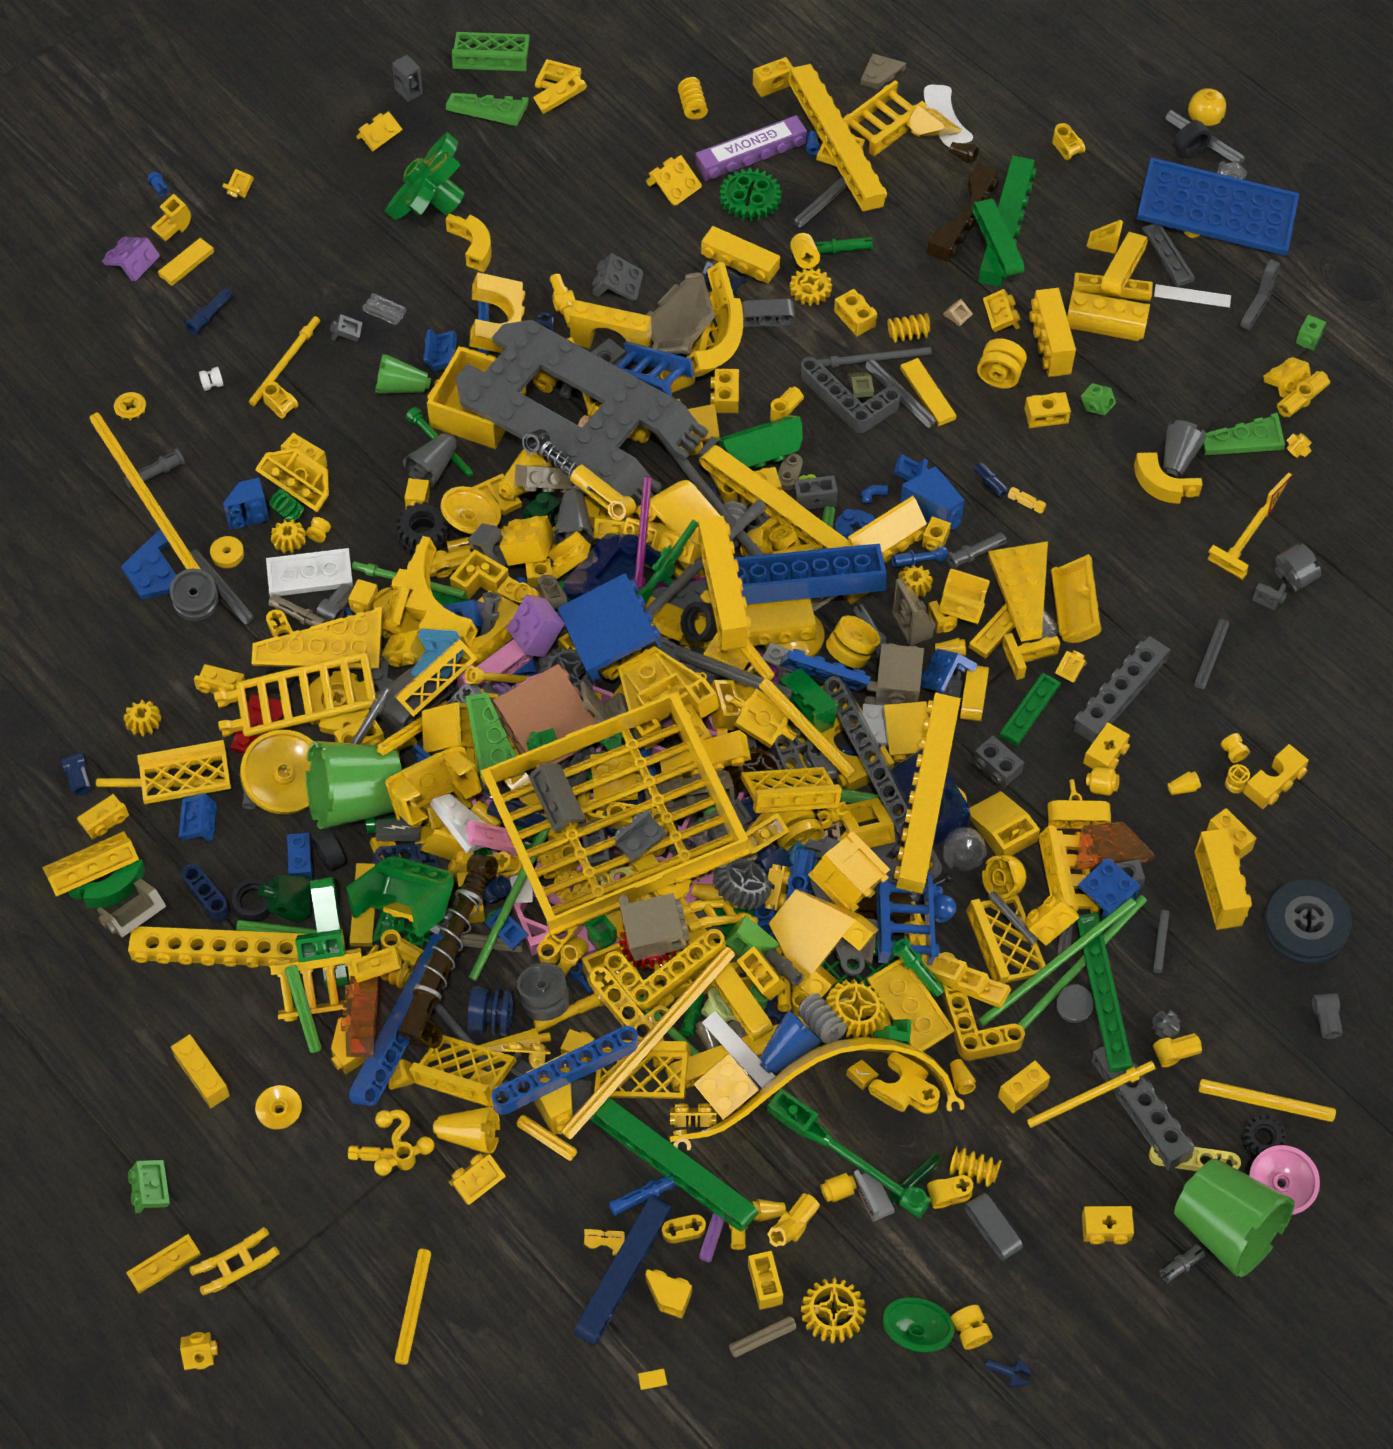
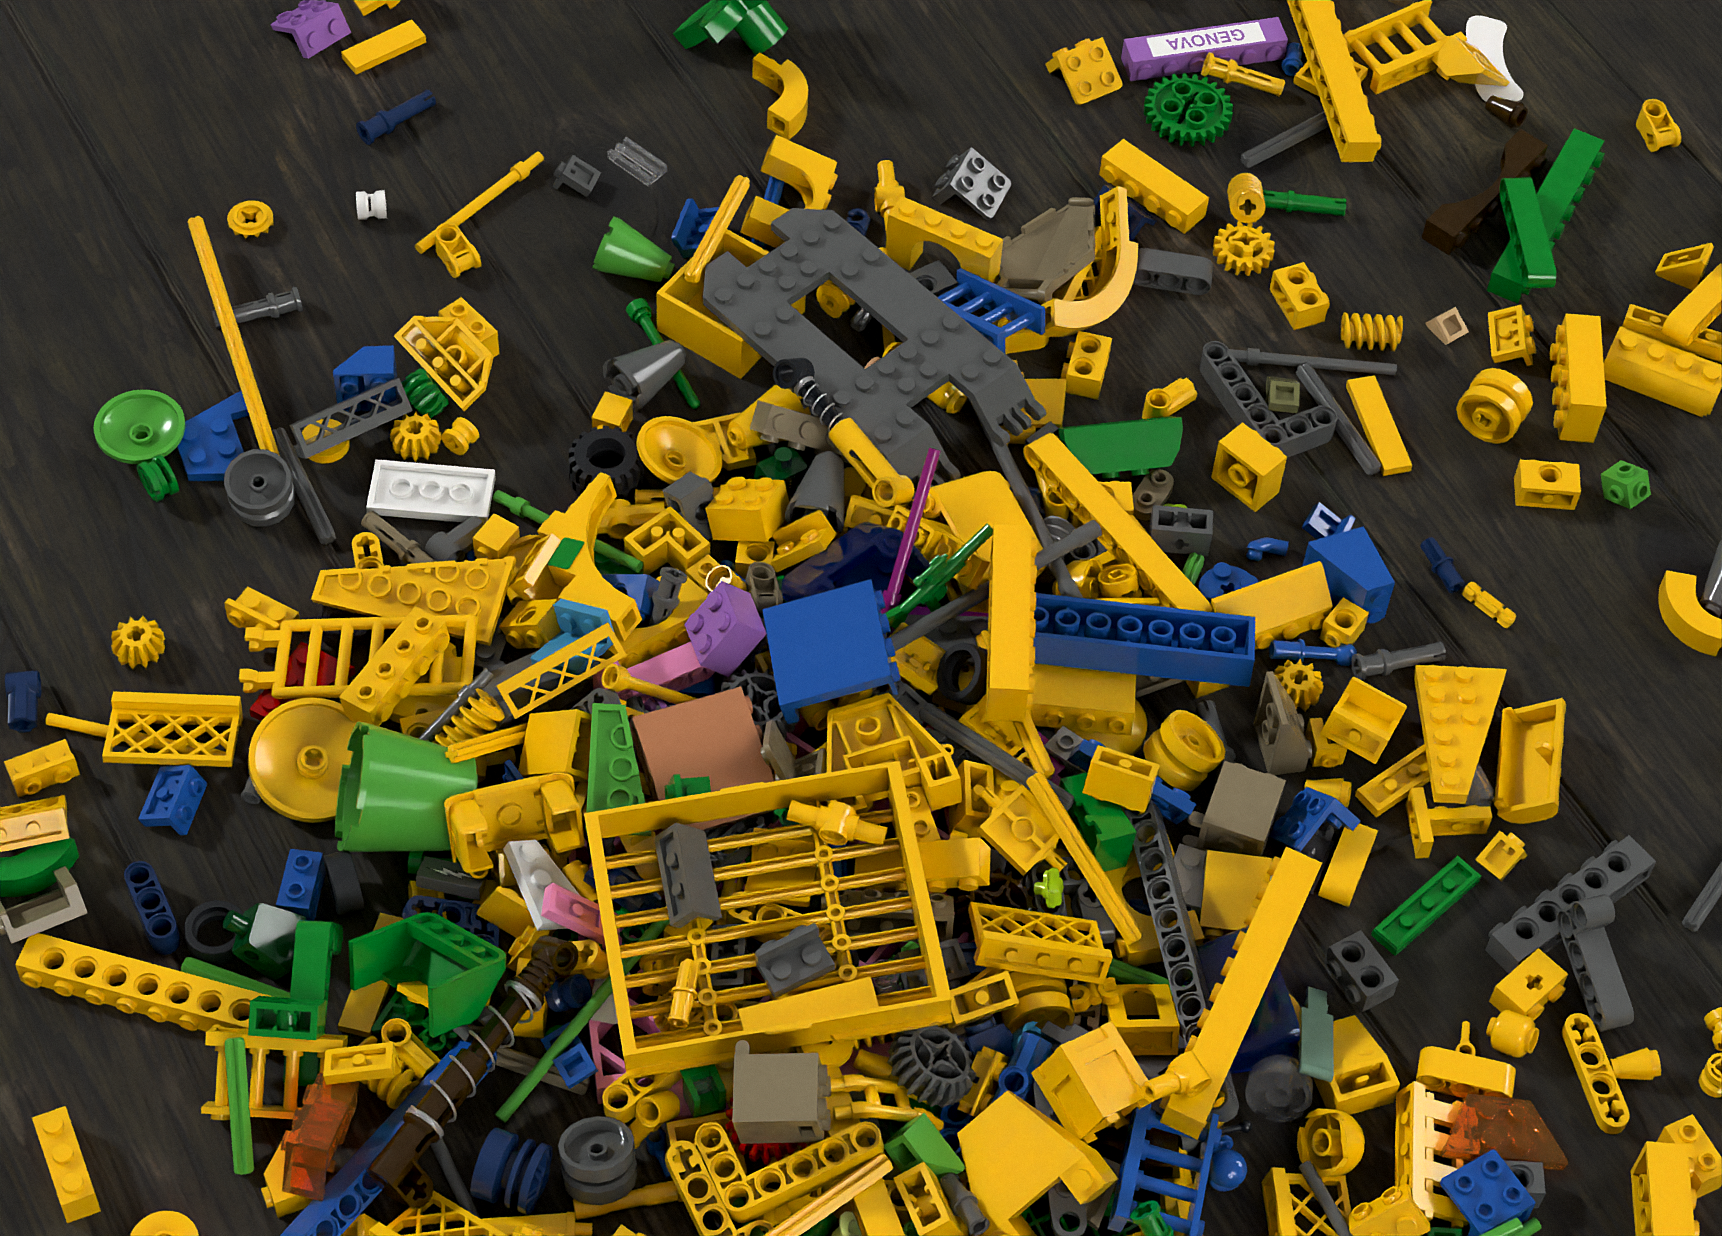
camera: 10 degrees right, 5 degrees down
none -> bright green dish [94,390,186,464]
none -> green wheel [137,454,179,503]
none -> dark grey fence [290,378,413,459]
none -> yellow brick [339,606,450,726]
none -> yellow piece [435,688,505,747]
none -> green sticker [548,537,584,569]
none -> yellow axle [667,959,700,1028]
none -> yellow axle [684,175,750,284]
none -> yellow tile [738,976,879,1030]
none -> yellow pin [787,800,888,847]
none -> lime plant [1034,868,1064,908]
none -> yellow brick [1082,745,1160,813]
none -> yellow pin [1142,1051,1212,1102]
none -> yellow pin [1201,52,1285,97]
none -> yellow brick [1211,422,1287,512]
none -> sand green piece [1298,986,1334,1082]
none -> dark grey beam [1557,894,1634,1032]
none -> yellow beam [1562,1013,1630,1134]

